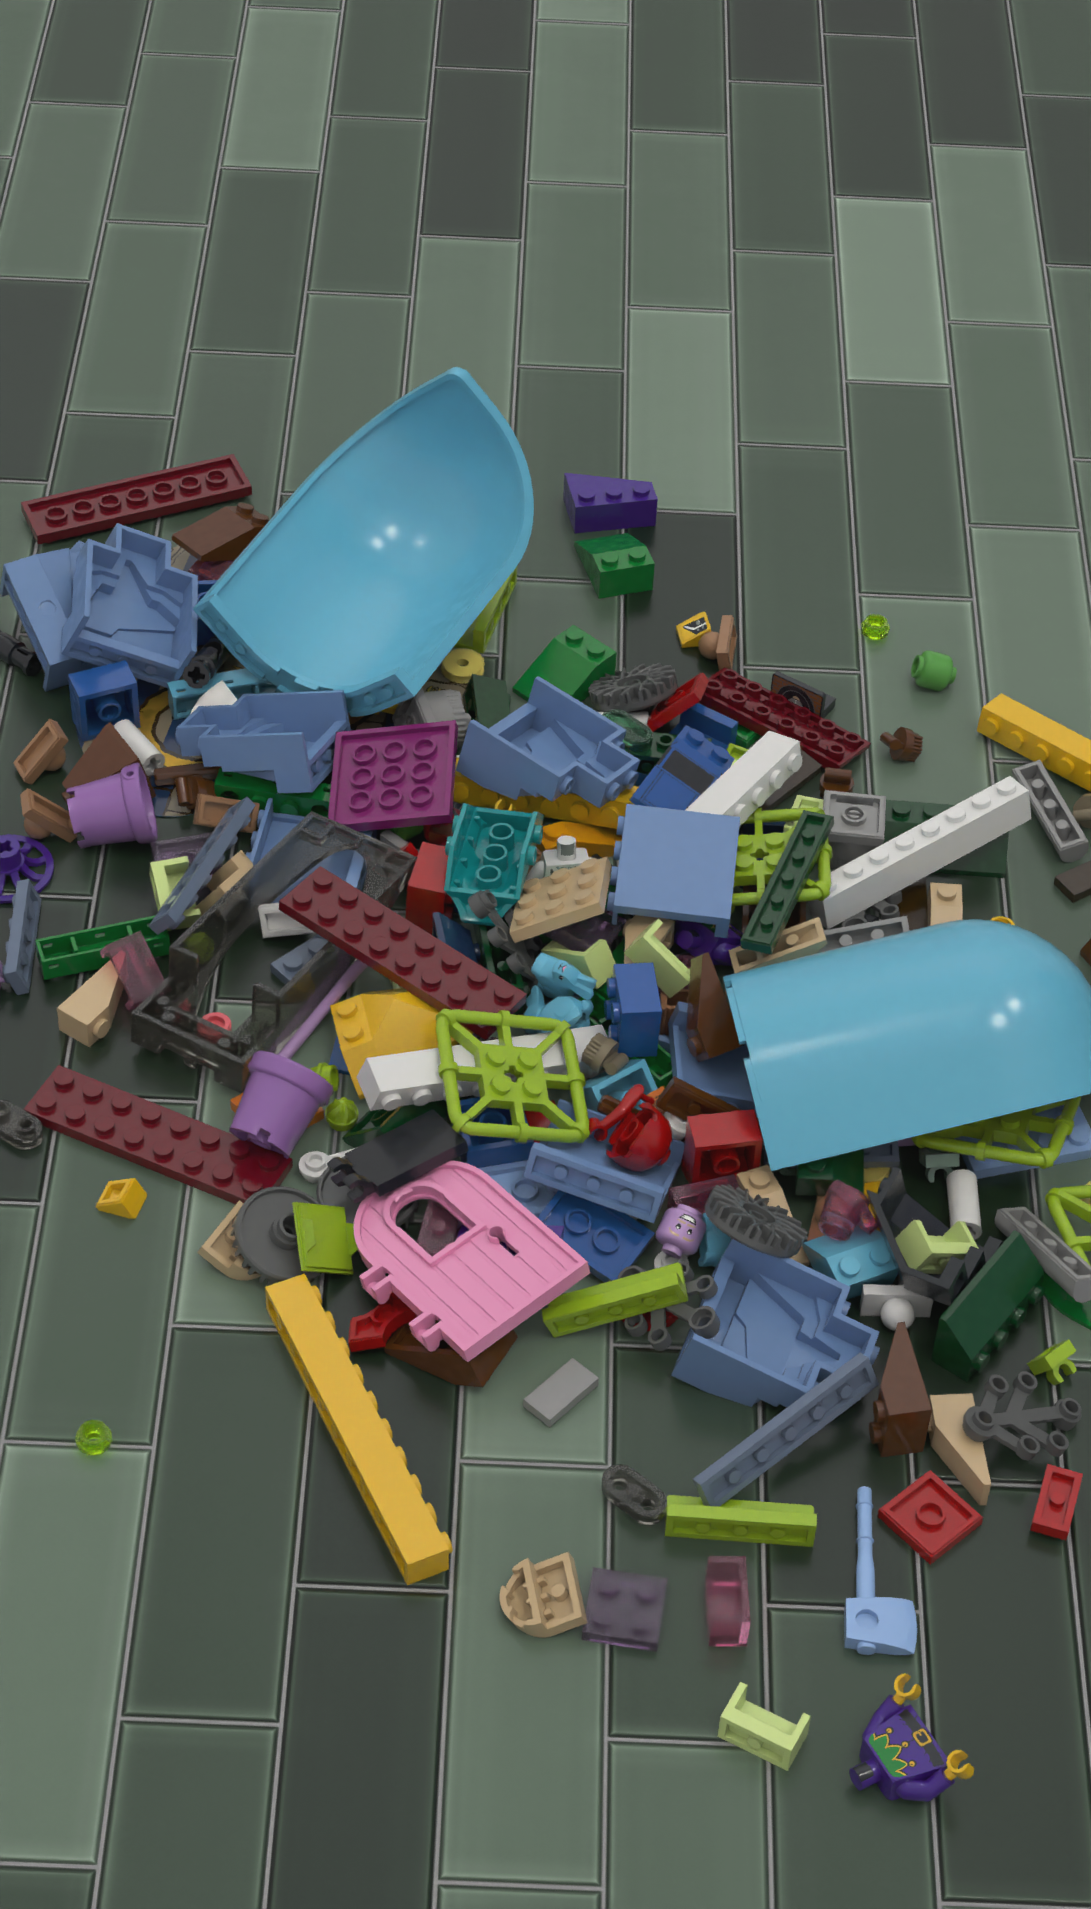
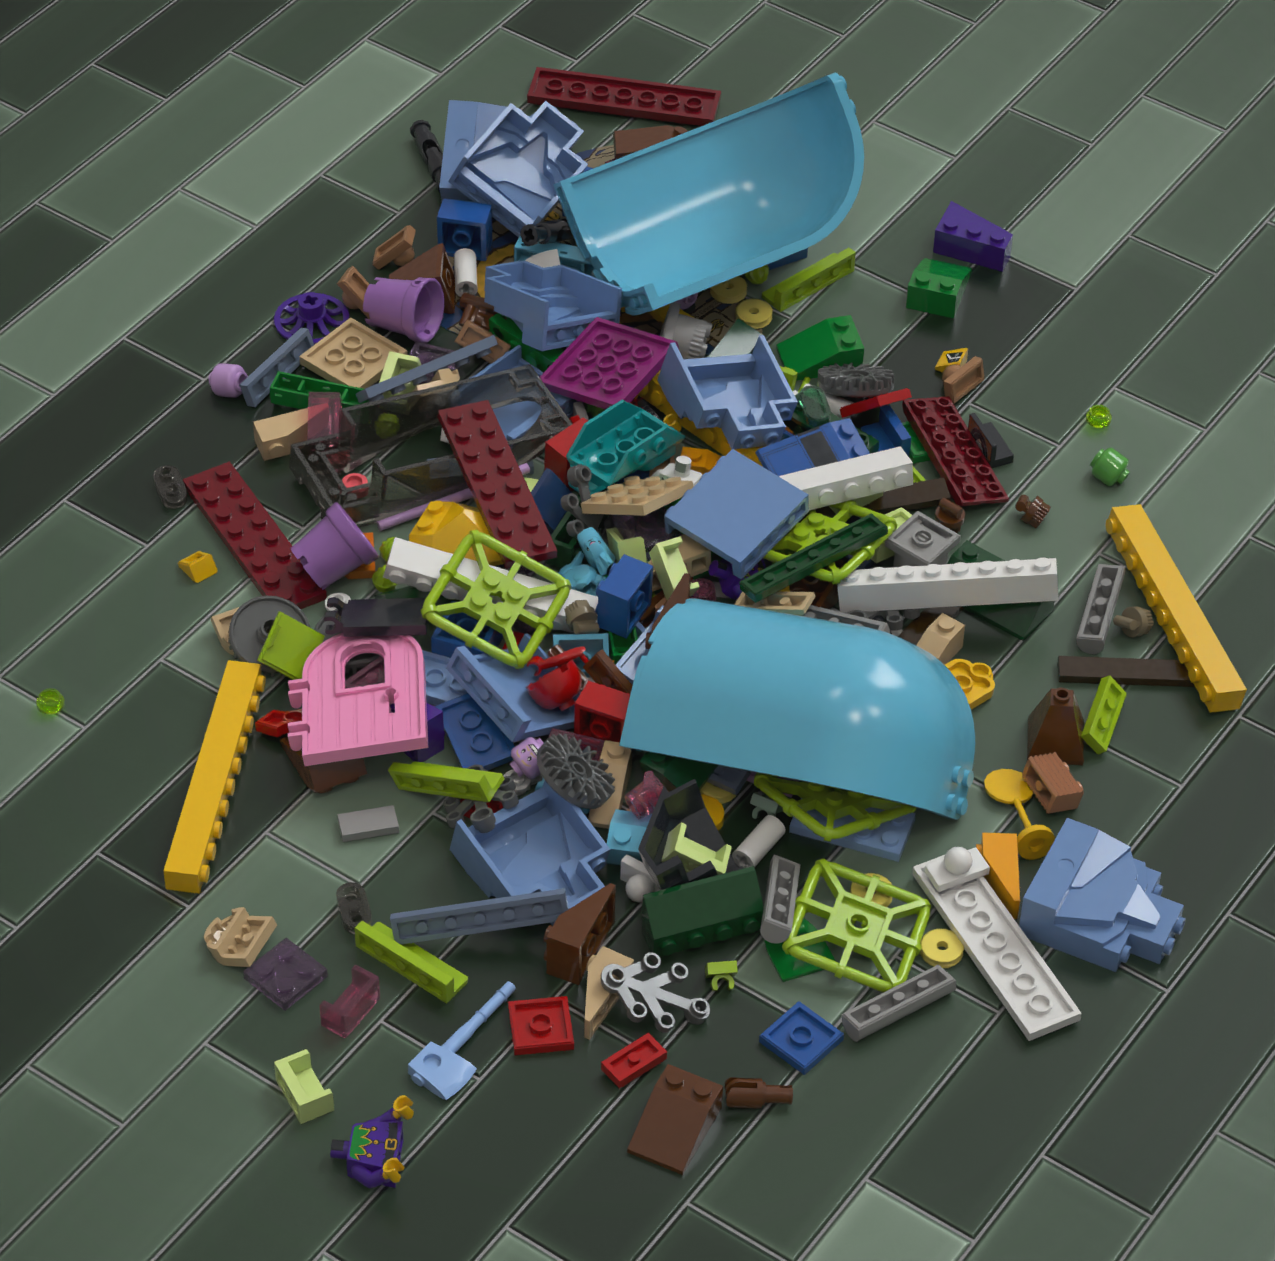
camera: 35 degrees right, 0 degrees up
none -> tan plate [299,318,407,389]

